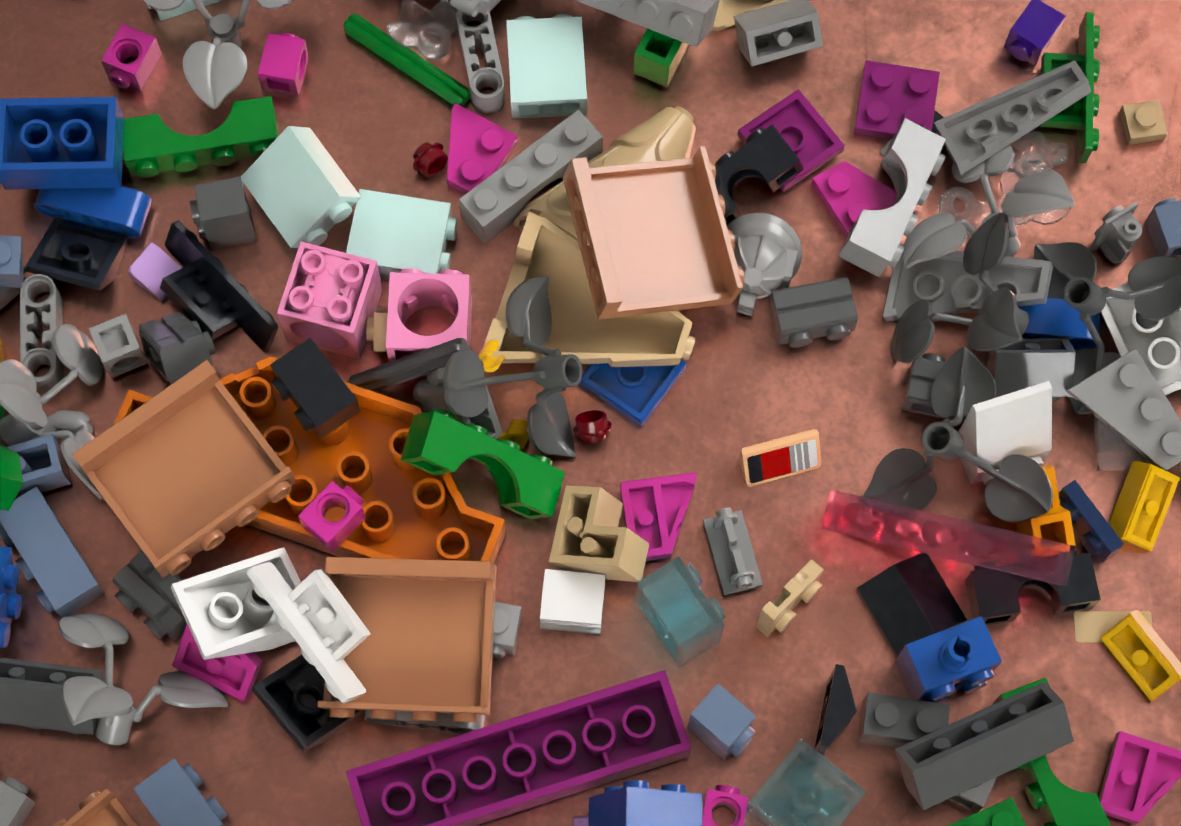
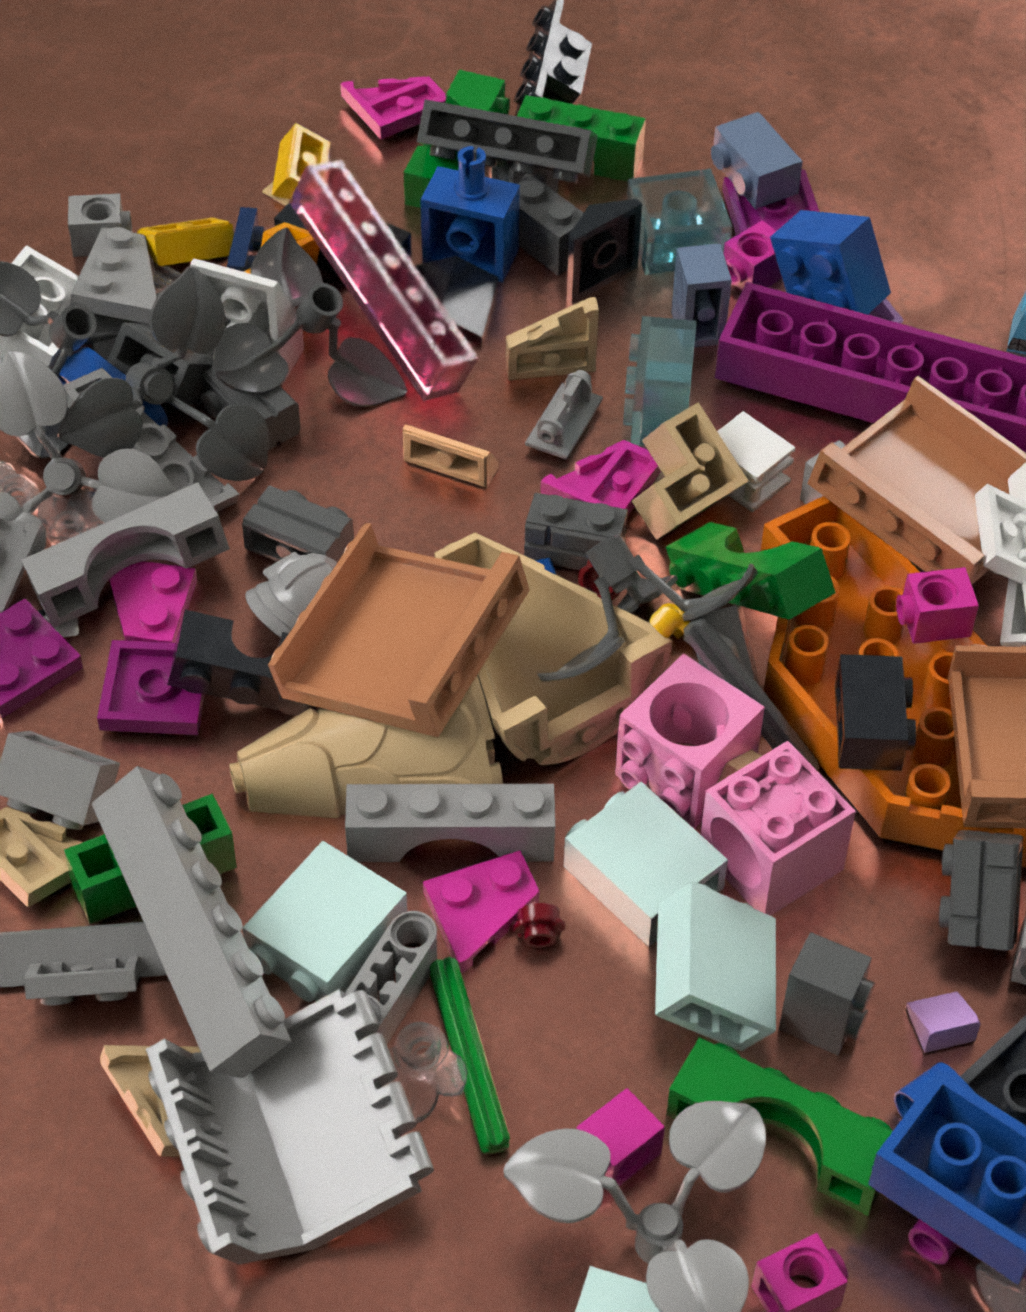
camera: 140 degrees left, 20 degrees down
black bracket [160,220,278,351] -> none
none -> dark grey brick [524,493,628,570]

